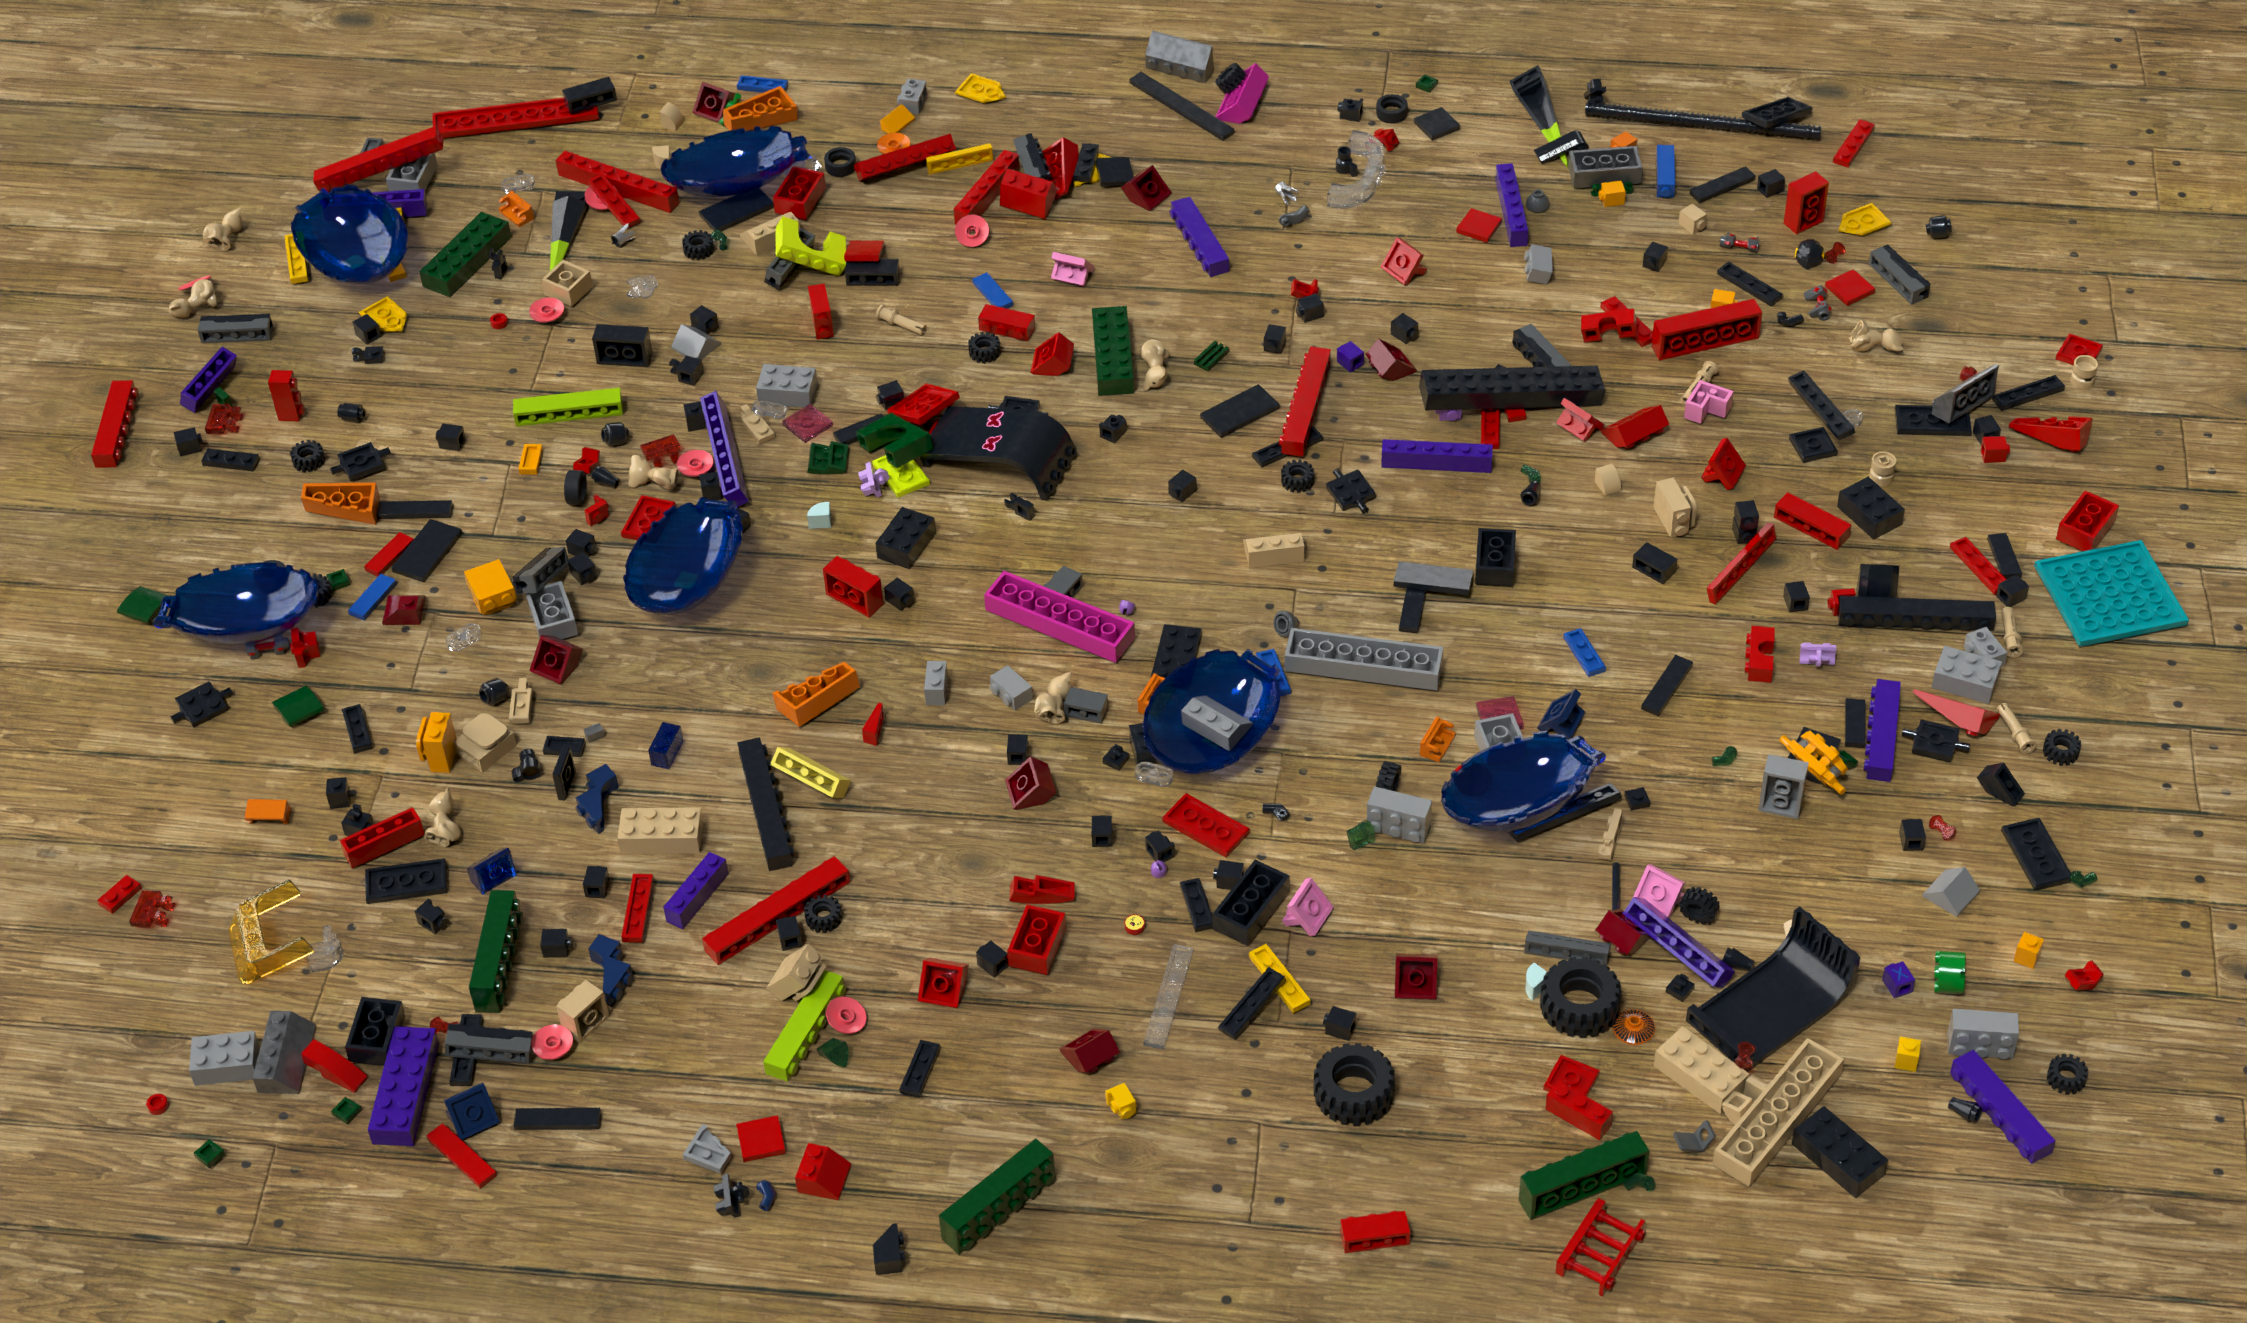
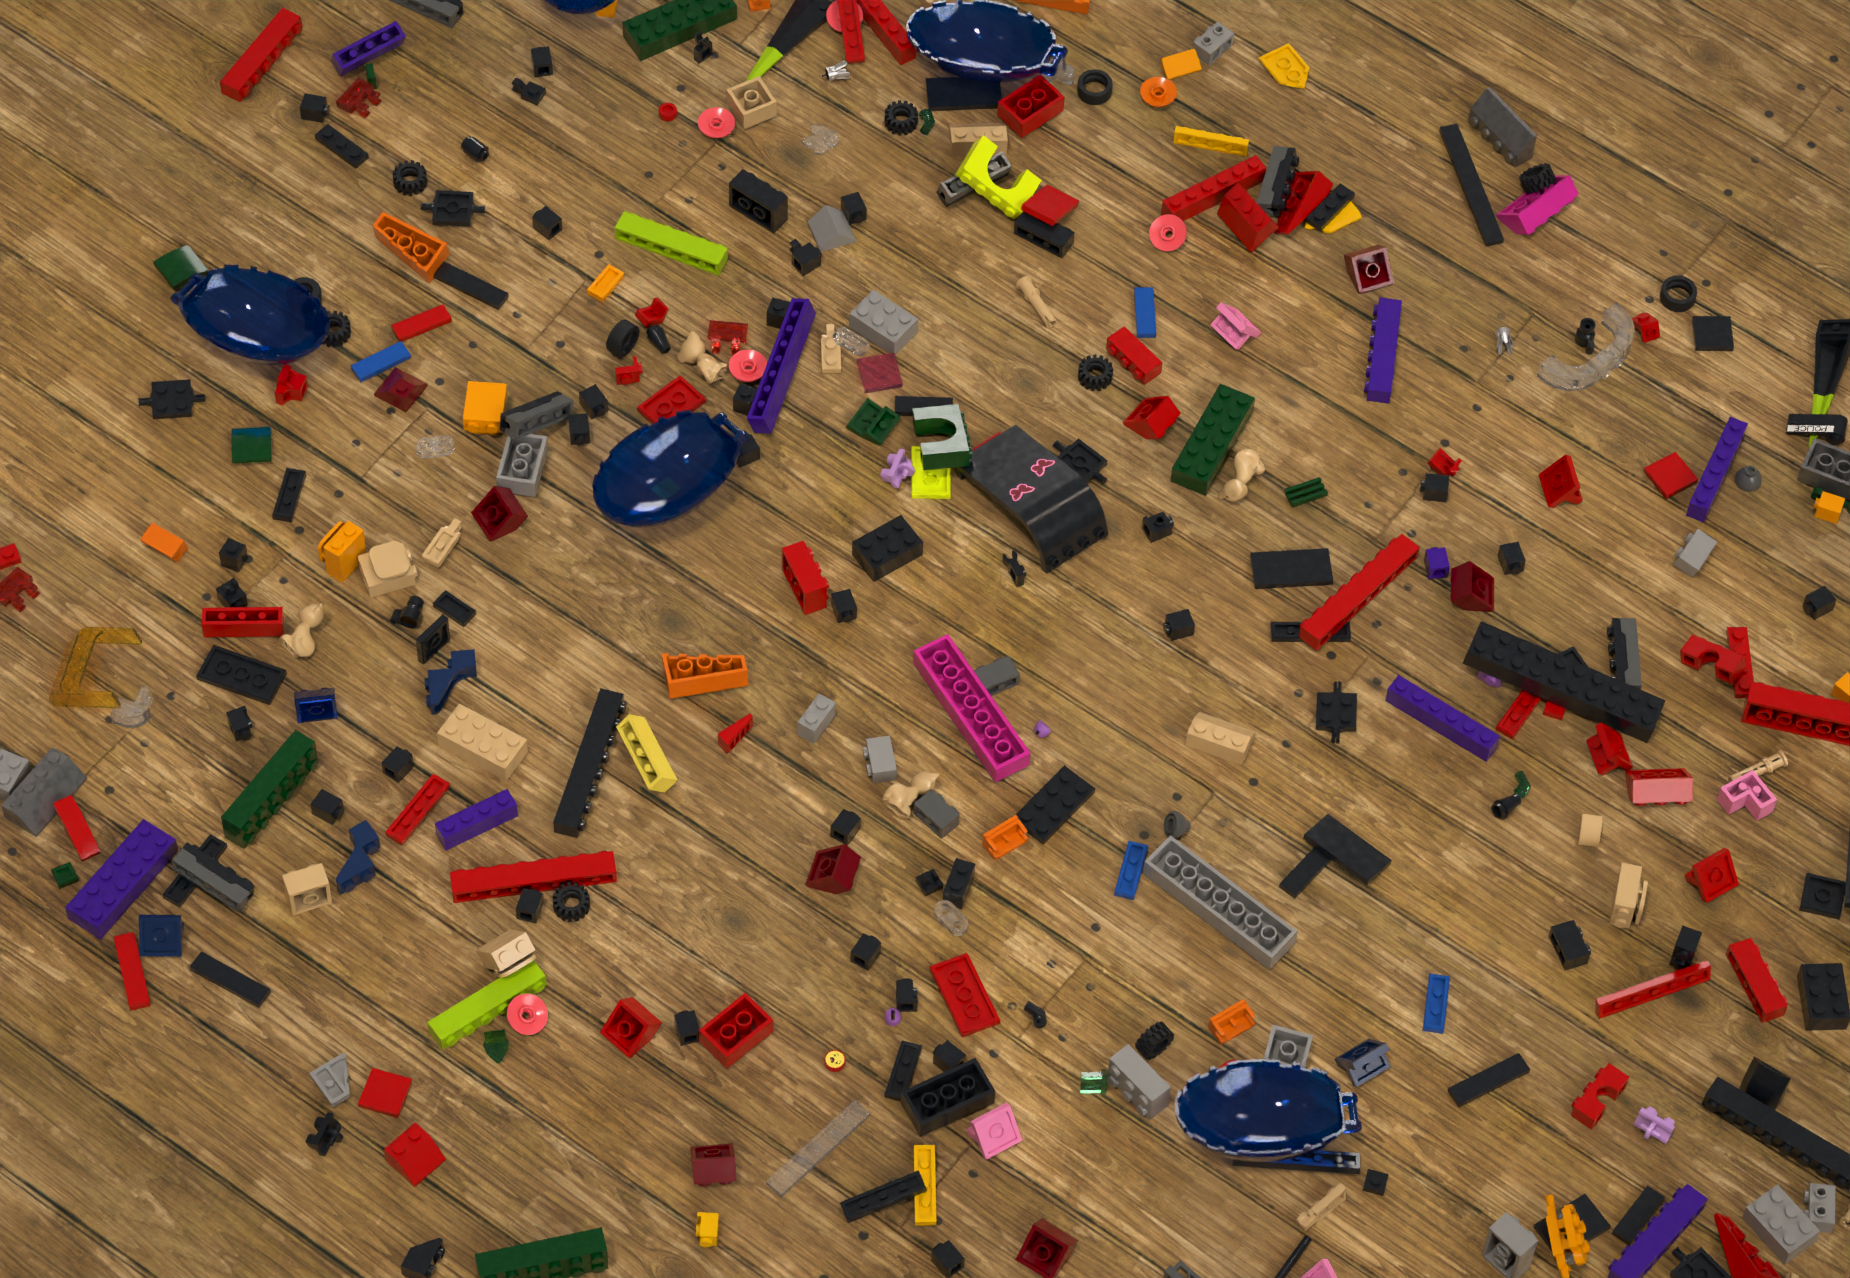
camera: 25 degrees right, 10 degrees up
dark grey piece [245,635,290,659] -> none
red brick [268,370,305,422] -> none
dark green tile [326,569,350,591] -> none
black brick [345,997,405,1066] -> none
yellow tile [359,296,407,332] -> none
black tile [391,519,463,582] -> none
clear red piece [430,1017,459,1034] -> none
black head [479,678,509,706] -> none
coral dish [531,1024,573,1060] -> none
flat silver piece [583,723,605,743] -> none
black head [601,422,629,446] -> none
clear blue brick [648,722,684,769] -> none
dark blue arm [756,1180,776,1211] -> none
red brick [807,283,834,340] -> none
light aqua brick [807,502,831,529] -> none
red brick [854,133,956,182] -> none
black brick [876,380,904,411] -> none
red plate [887,383,960,425] -> none
black tile [899,1040,941,1098] -> none
red slope [1009,875,1075,904] -> none
black tile [1095,157,1133,186] -> none
clear blue windscreen [1143,649,1281,775] -> none
light grey slope [1181,696,1253,751] -> none
black brick [1264,324,1286,354] -> none
dark grey arm [1279,205,1310,226] -> none
black tyre [1281,460,1314,493] -> none
black brick [1337,98,1363,122] -> none
dark green tile [1416,74,1438,93] -> none
black brick [1475,528,1516,586] -> none
clear pink tile [1476,696,1524,729] -> none
clear green arm [1711,746,1737,766] -> none
black brick [1783,581,1810,613] -> none
red bracket [1827,588,1856,616] -> none
dark green plate [1838,750,1858,768] -> none

